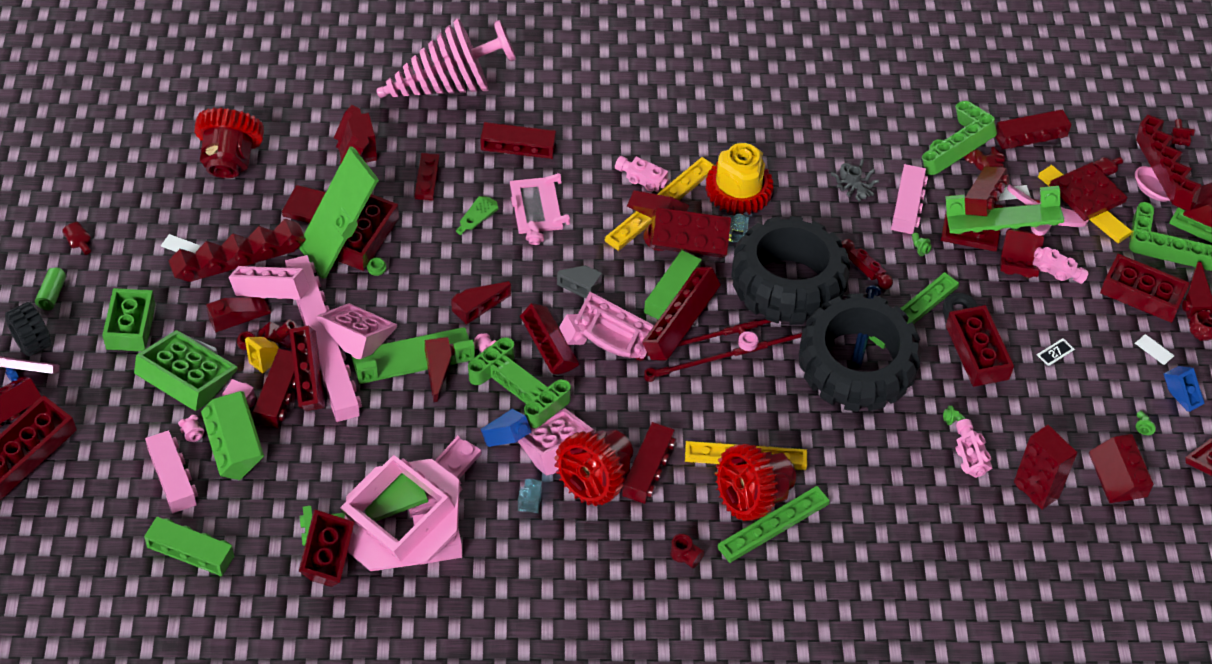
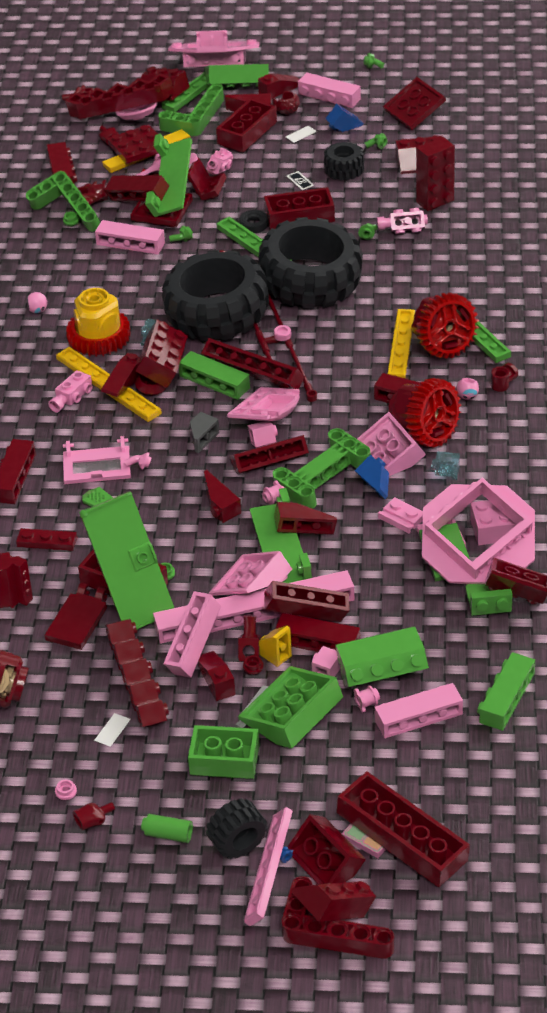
camera: 80 degrees left, 10 degrees down
dark grey animal [831,159,879,202] -> none
none -> bright pink piece [28,292,47,314]
none -> bright pink plate [55,779,77,800]
none -> black tyre [324,142,364,180]
none -> bright pink piece [456,378,479,400]

